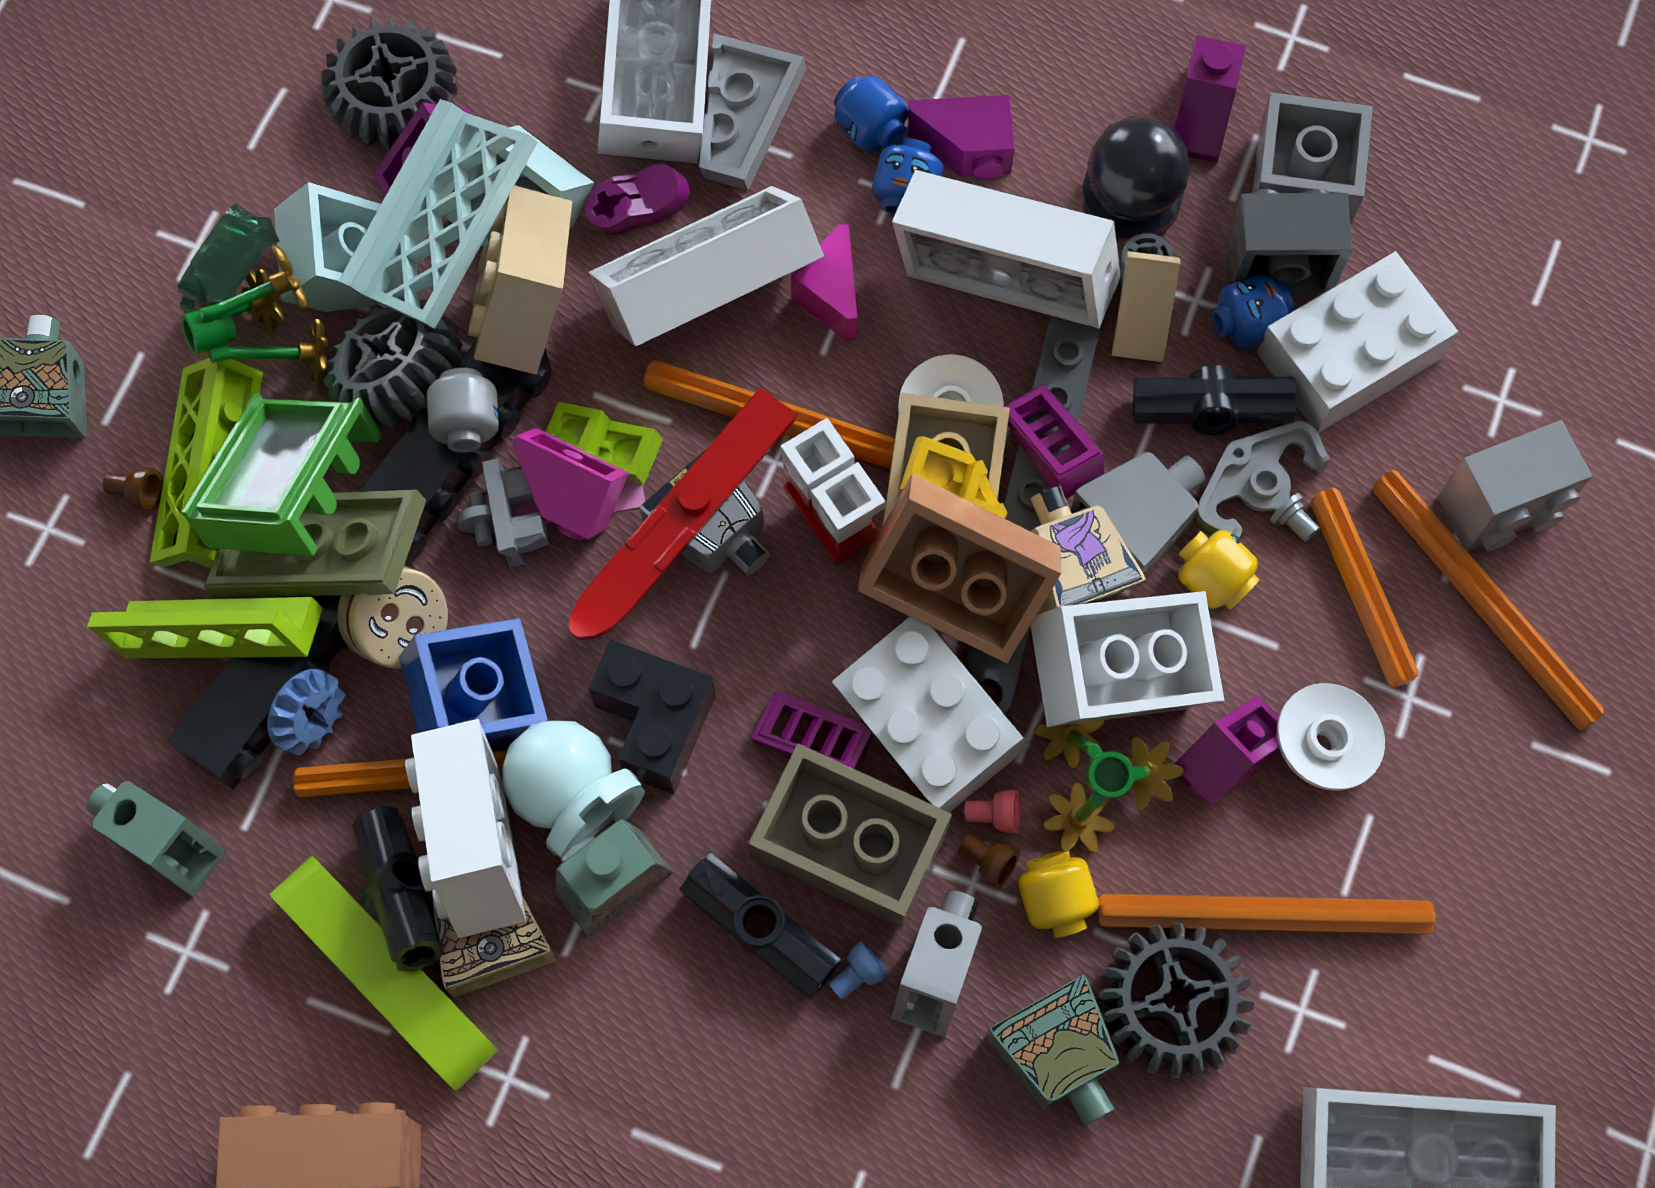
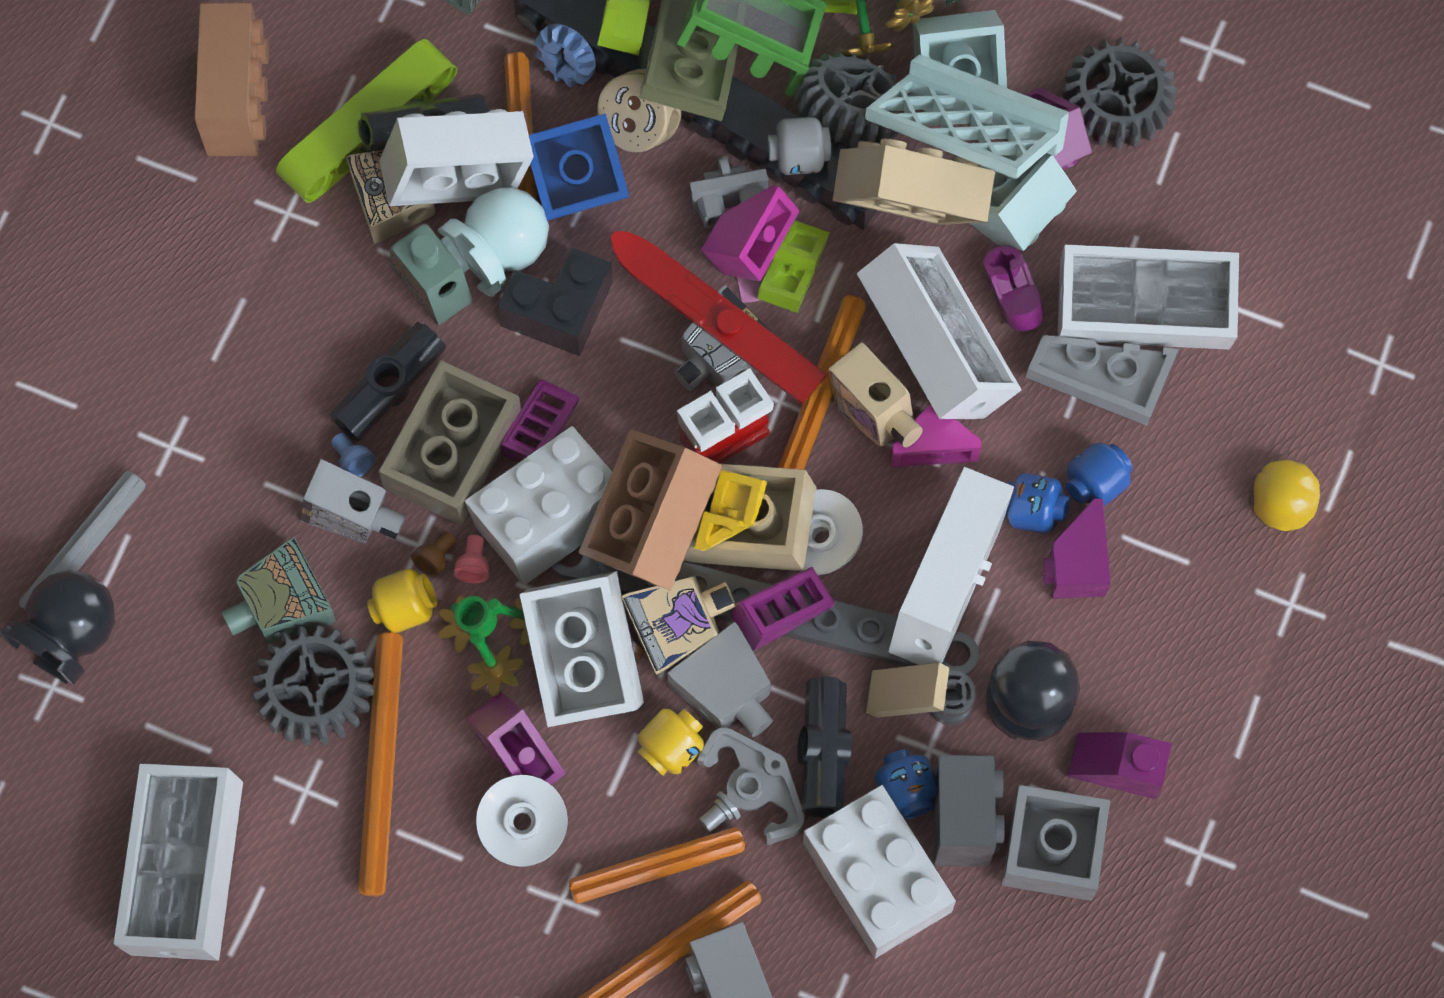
camera: 90 degrees right, 0 degrees up
none -> tan torso [829,342,923,447]

